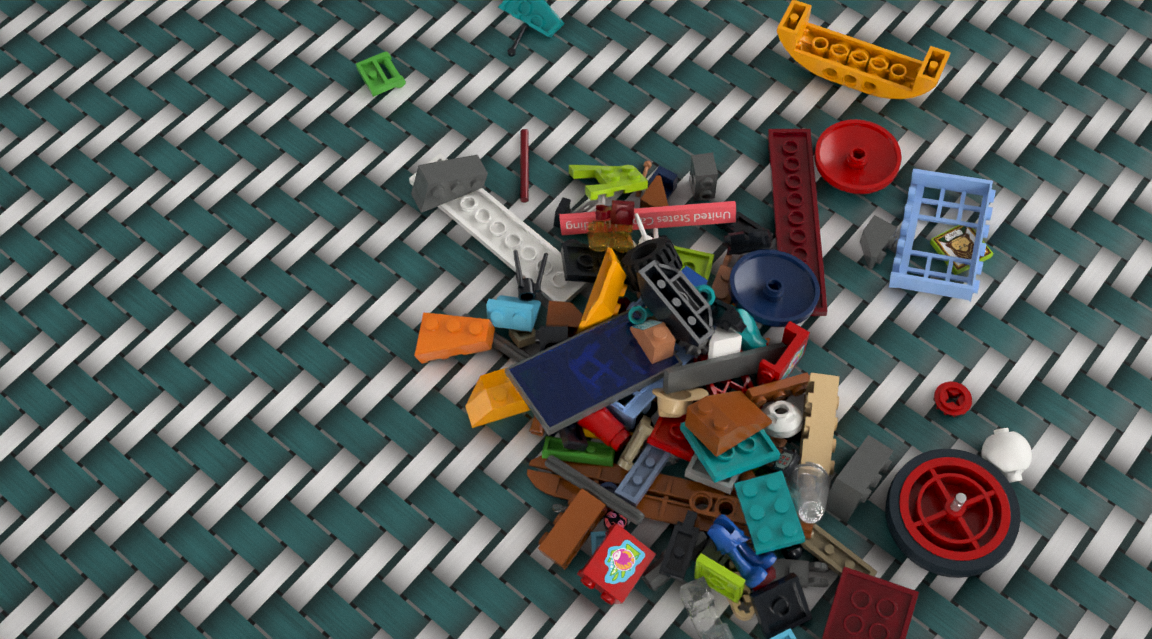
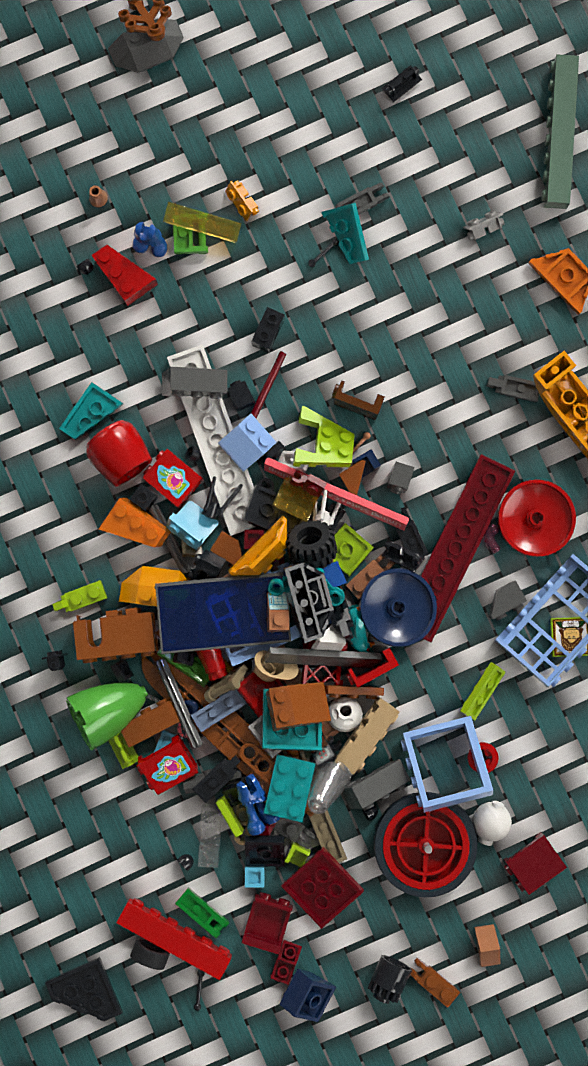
camera: 25 degrees right, 25 degrees up
none -> black hinge [42,650,68,671]
none -> lime hinge [52,580,108,612]
none -> teal wing [59,382,123,440]
none -> bright green cylinder [66,683,148,750]
none -> dark orange piece [73,608,159,663]
none -> black hinge [76,258,93,275]
none -> red piece [86,420,152,487]
none -> nougat cone [89,186,108,207]
none -> red wedge [91,245,158,306]
none -> lime hinge [109,732,138,769]
none -> black tile [111,659,134,683]
none -> black brick [129,484,158,513]
none -> blue piece [133,222,168,257]
none -> red panel [143,449,203,509]
none -> clear yellow plate [163,202,241,243]
none -> black hinge [185,445,202,462]
none -> light blue slope [218,414,277,472]
none -> light orange hinge [225,180,259,221]
none -> black brick [227,380,255,412]
none -> dark red panel [244,530,264,549]
none -> black brick [251,307,285,353]
none -> lime panel [284,841,311,867]
none -> reddish brown panel [332,380,385,420]
none -> black hinge [362,805,378,822]
none -> light blue window [400,716,493,812]
none -> lime plate [460,662,506,721]
none -> nougat slope [474,924,500,967]
none -> clear pink arm [484,524,501,554]
none -> dark grey hinge [486,375,539,403]
none -> dark red panel [503,832,567,895]

